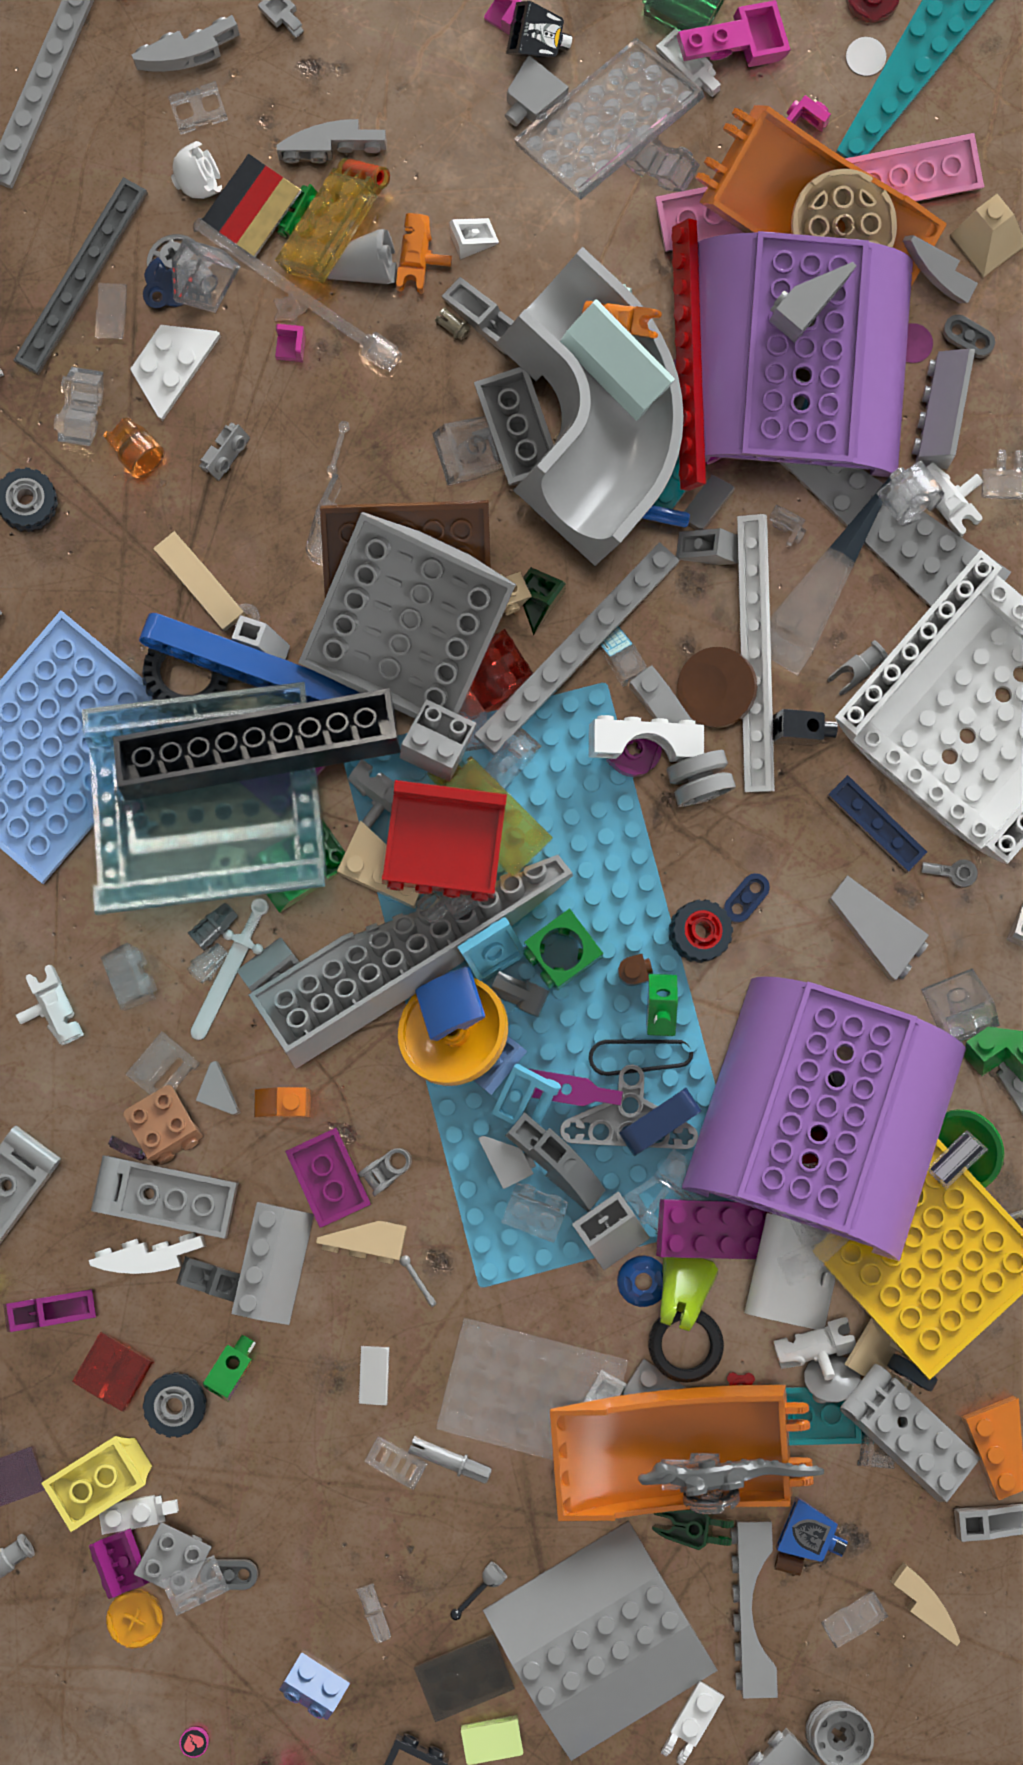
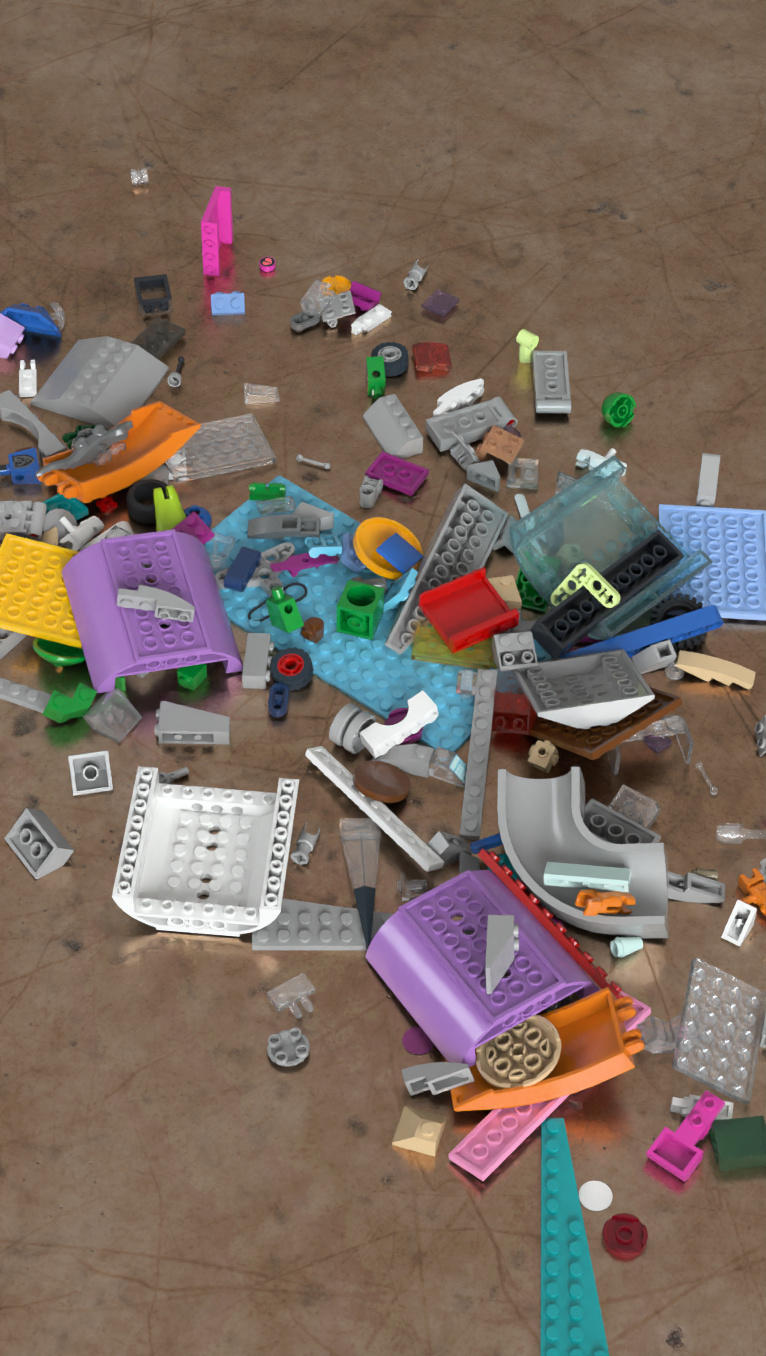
camera: 140 degrees right, 35 degrees down
magenta slope [3,1289,96,1332] -> none
light yellow slope [42,1436,152,1532] -> none
dark grey slope [176,1256,240,1302] -> none
orange slope [254,1087,311,1118] -> none
tan slope [316,1221,407,1264] -> none
clear axle [356,1583,391,1643] -> none
white slope [359,1346,389,1405] -> none
light grey axle [408,1436,492,1484] -> none
yellowish green panel [461,1715,523,1765] -> none
dark green slope [523,567,566,636] -> none
light grey slope [572,1192,650,1270] -> none
black torso [773,709,838,746] -> none
dark pink bracket [786,95,831,132] -> none
dark blue plate [827,775,927,873] -> none
clear brick [877,461,944,526] -> none
light grey slope [912,349,975,470] -> none
white piece [914,463,983,537] -> none
slope [928,1130,988,1190] -> none
dark grey plate [943,315,995,358] -> none
none -> light grey slope [117,585,195,622]
none -> light grey brick [242,633,274,689]
none -> green hinge [249,482,286,501]
none -> light grey hinge [450,430,480,472]
none -> yellowish green beam [551,563,620,608]

